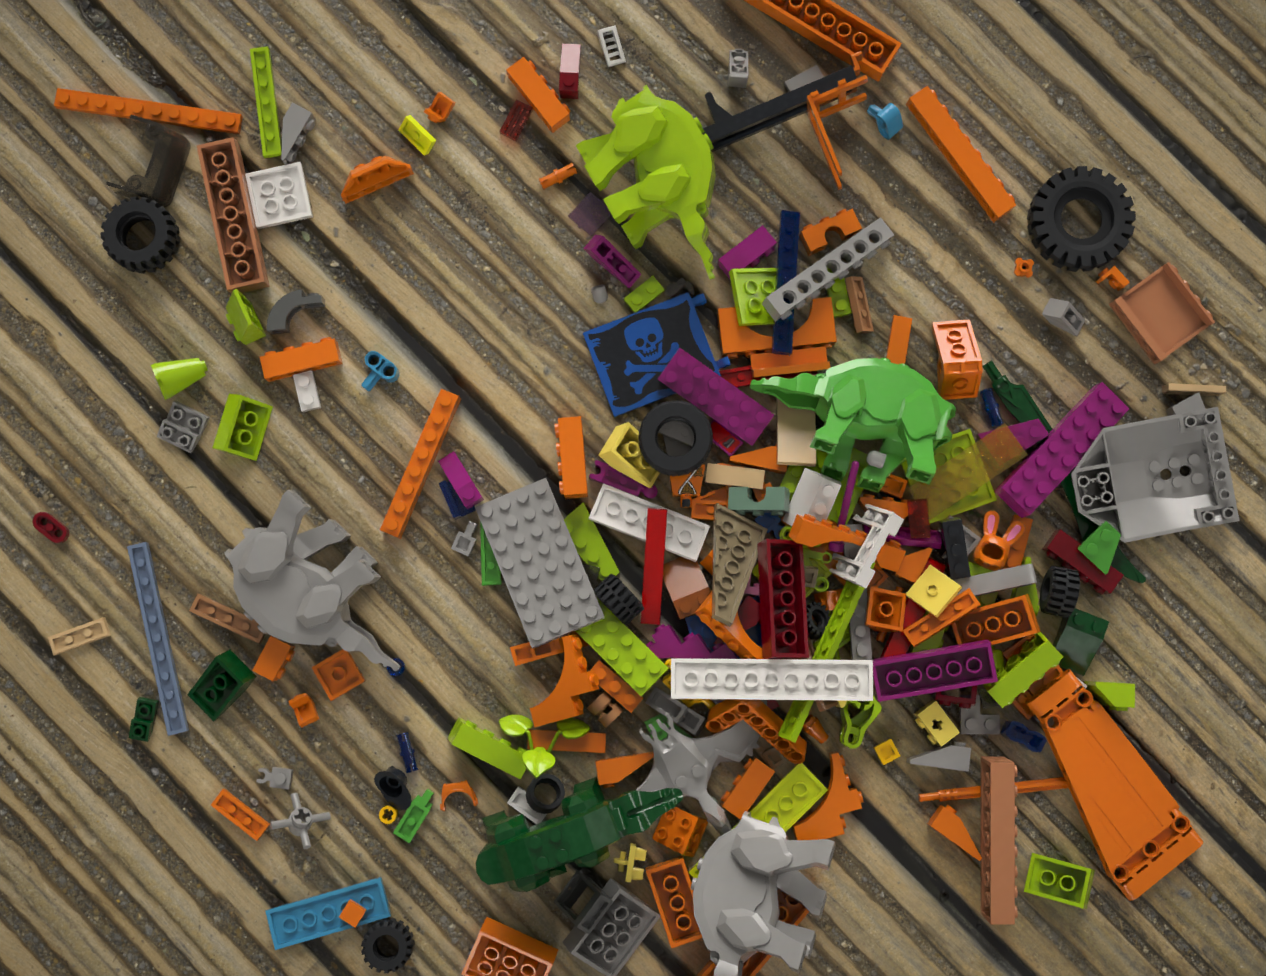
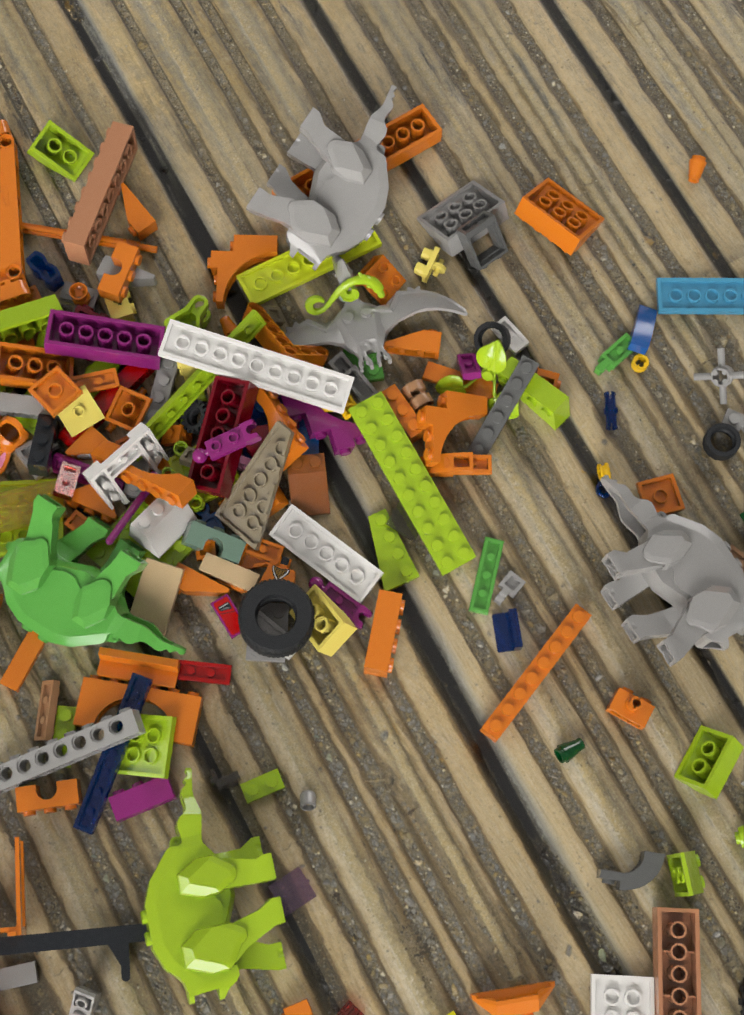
camera: 165 degrees left, 10 degrees down
orange brick [252,635,295,681] -> none
orange brick [260,337,343,382] -> none
orange bracket [288,693,319,728] -> none
white plate [293,370,321,412] -> none
orange tile [339,899,367,928] -> none
dark azure beam [361,351,400,391] -> none
black tyre [361,918,414,974] -> none
black piece [374,766,412,810] -> none
magenta slope [438,451,484,510] -> none
orange helmet [440,780,479,811] -> none
light grey plate [475,478,605,649] -> none
dark green animal [475,777,683,892] -> none
orange pin [539,163,577,190] -> none
magenta slope [583,235,641,288] -> none
flag [583,292,731,417] -> none
black tyre [594,574,644,625] -> none
red tile [640,508,668,625] -> none
orange brick [645,855,703,949] -> none
magenta brick [657,347,774,446] -> none
orange brick [720,756,775,820] -> none
light grey piece [867,450,886,469] -> none
yellow plate [873,738,900,765] -> none
none -> orange plate [27,365,83,418]
none -> orange wheel [69,282,91,306]
none -> orange arch [97,241,142,304]
none -> magenta plate [192,419,262,463]
none -> lime plant [305,272,385,315]
none -> magenta plate [456,353,481,380]
none -> dark grey plate [467,355,540,455]
none -> orange bracket [536,368,561,389]
none -> dark green cone [554,738,585,763]
none -> yellow bush [597,462,611,480]
none -> orange brick [605,687,655,730]
none -> blue slope [627,305,657,355]
none -> black tyre [702,423,741,461]

